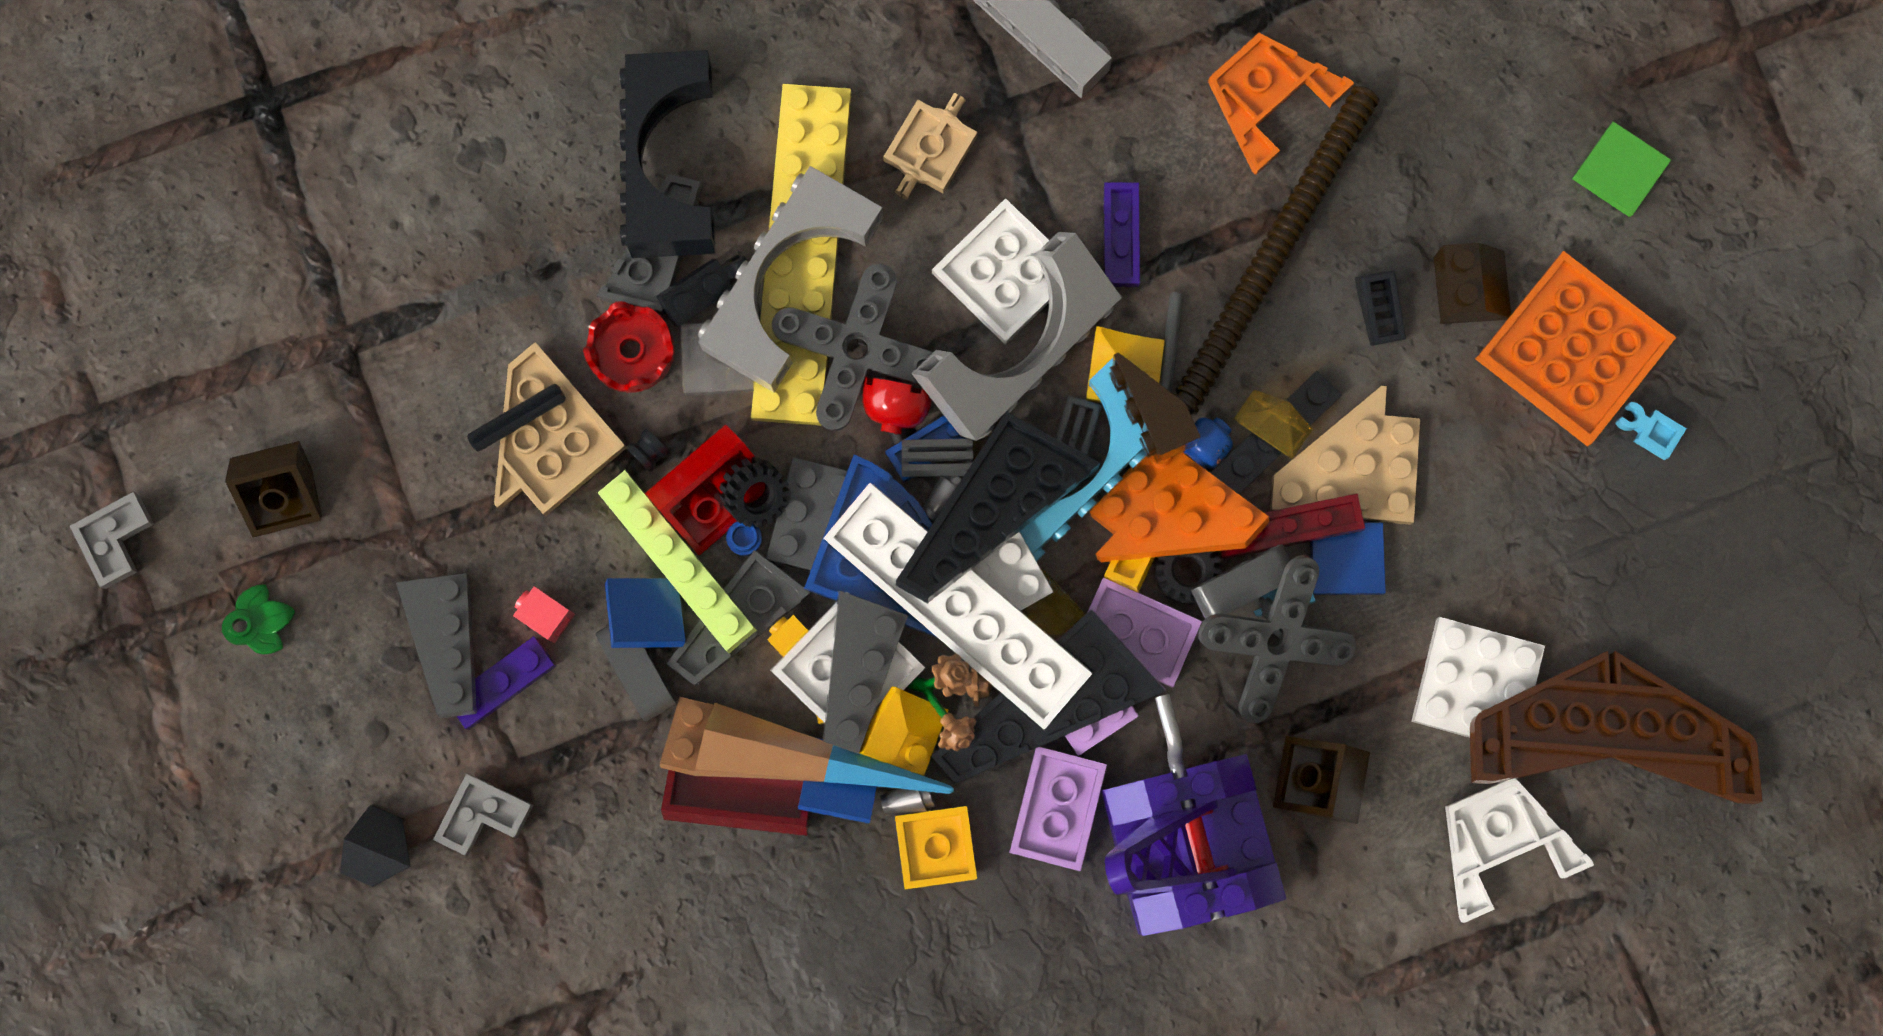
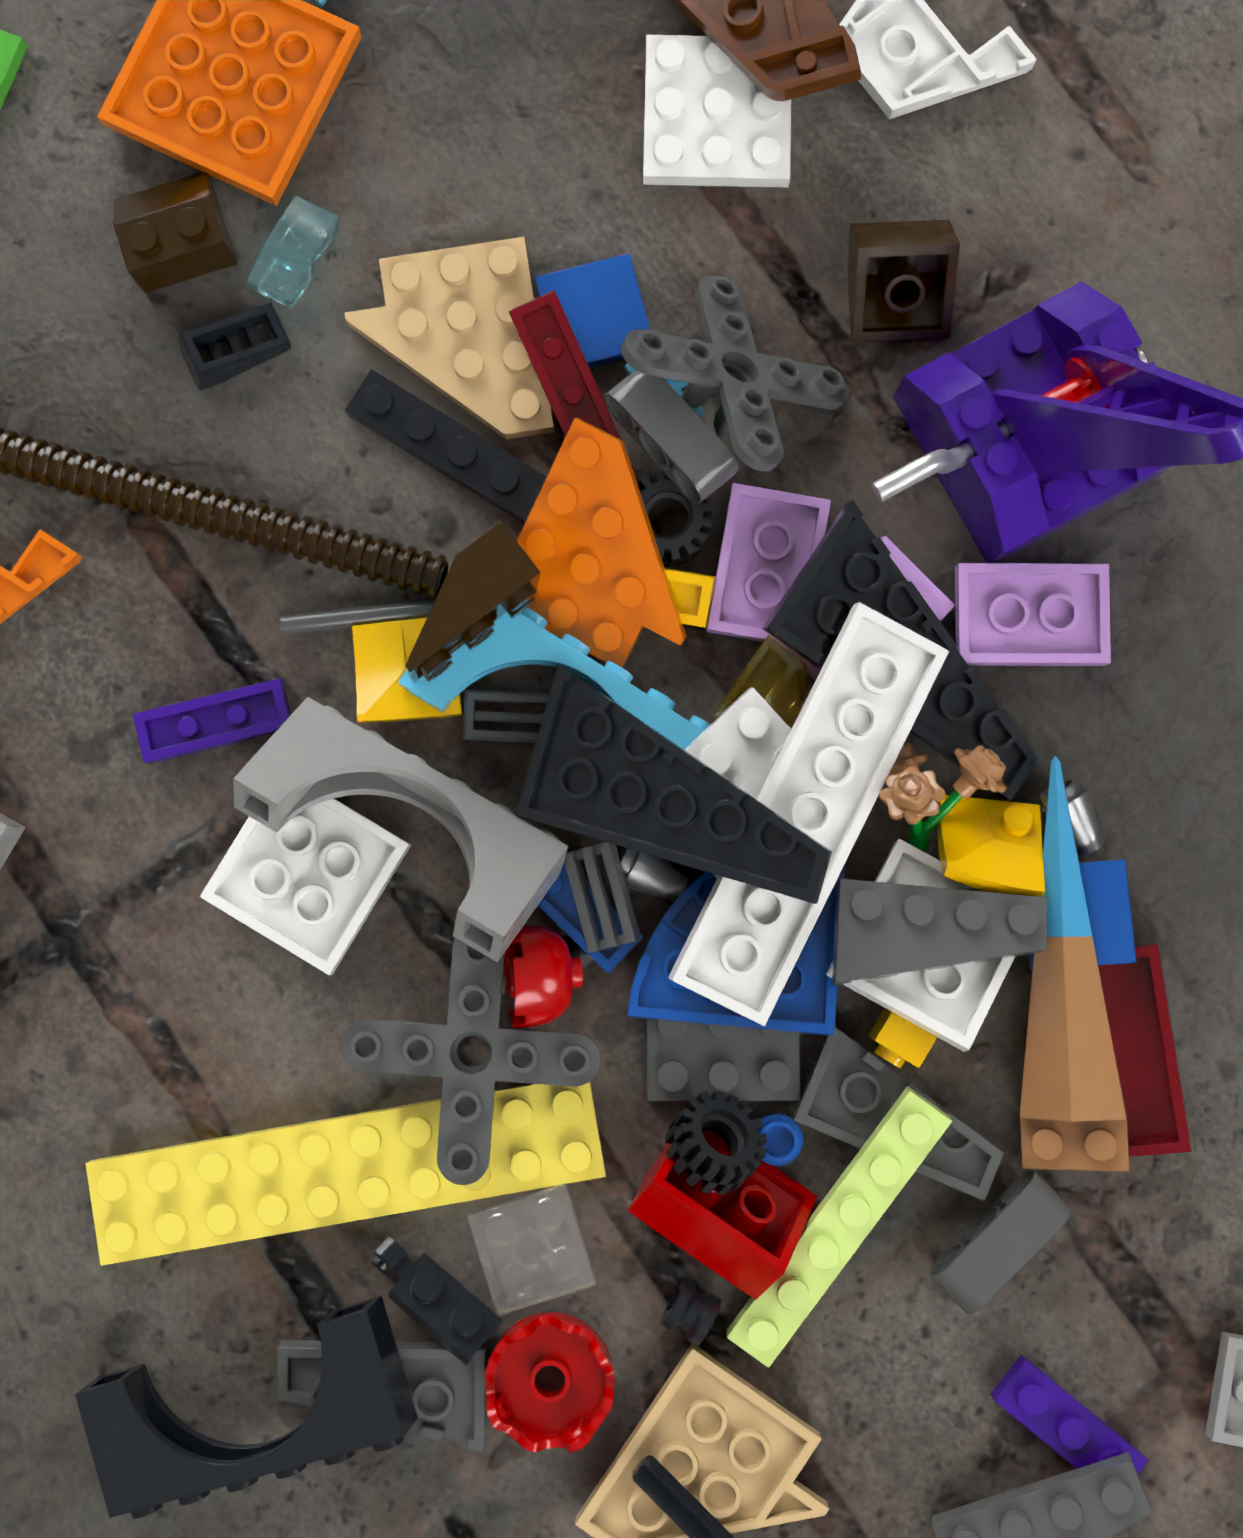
camera: 105 degrees left, 5 degrees up
coral brick [513,587,575,643] -> none
blue tile [605,578,685,648] -> none
light grey arch [698,166,884,393] -> none
tan plate [883,93,977,199] -> none
yellow plate [895,806,977,889] -> none
blue head [1183,417,1233,469] -> none
clear yellow slope [1234,390,1313,459] -> none
none -> clear light blue slope [247,195,339,309]

